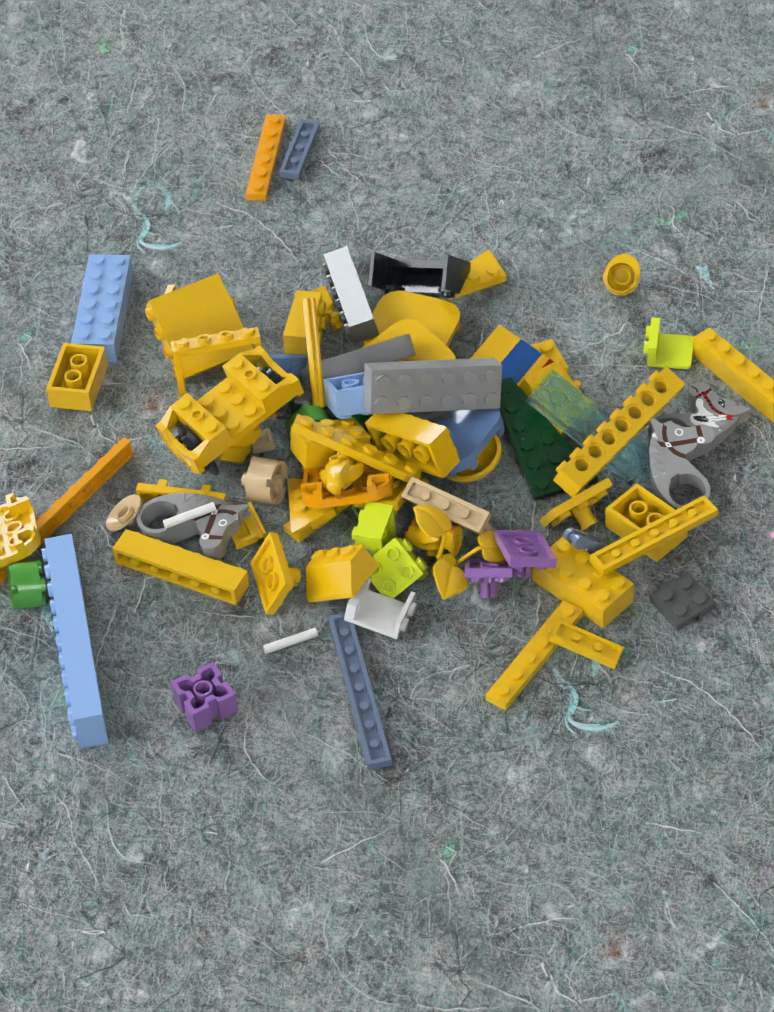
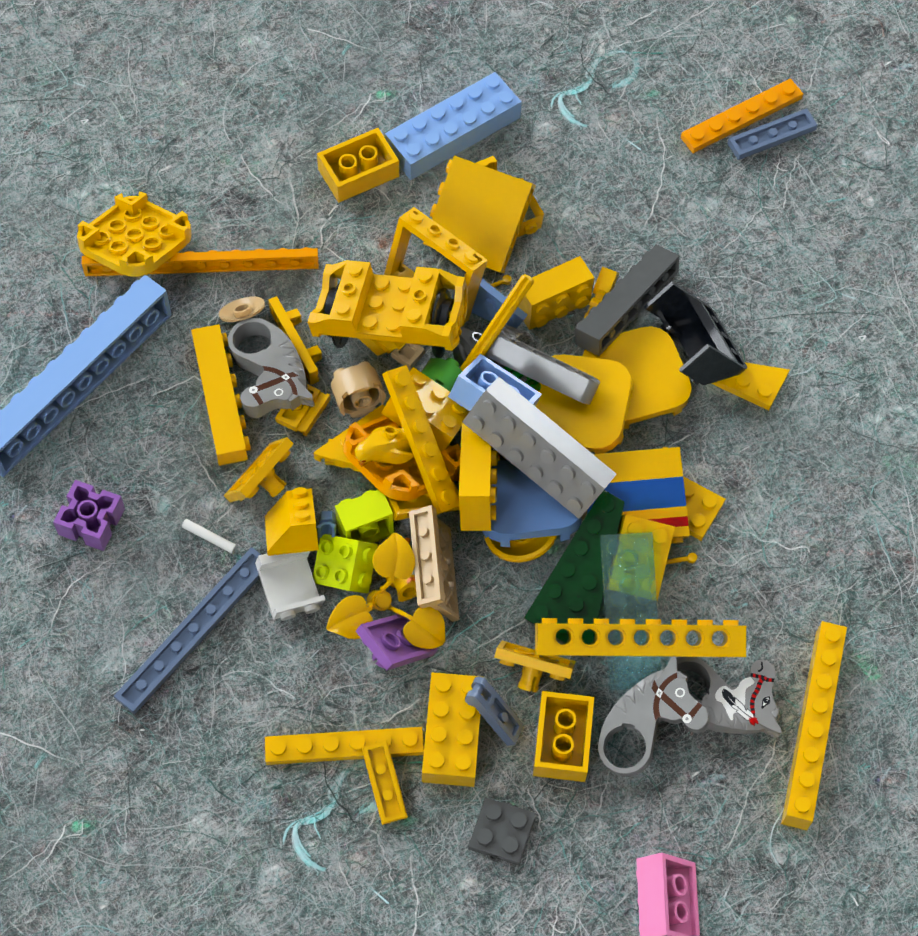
camera: 45 degrees right, 15 degrees up
bright green brick [7,560,46,610] -> none
white piece [163,502,216,529] -> none
medium lavender plate [494,530,557,578] -> none
yellow plate [589,495,718,576] -> none
yellow piece [603,254,641,296] -> none
neon yellow bracket [643,317,693,369] -> none

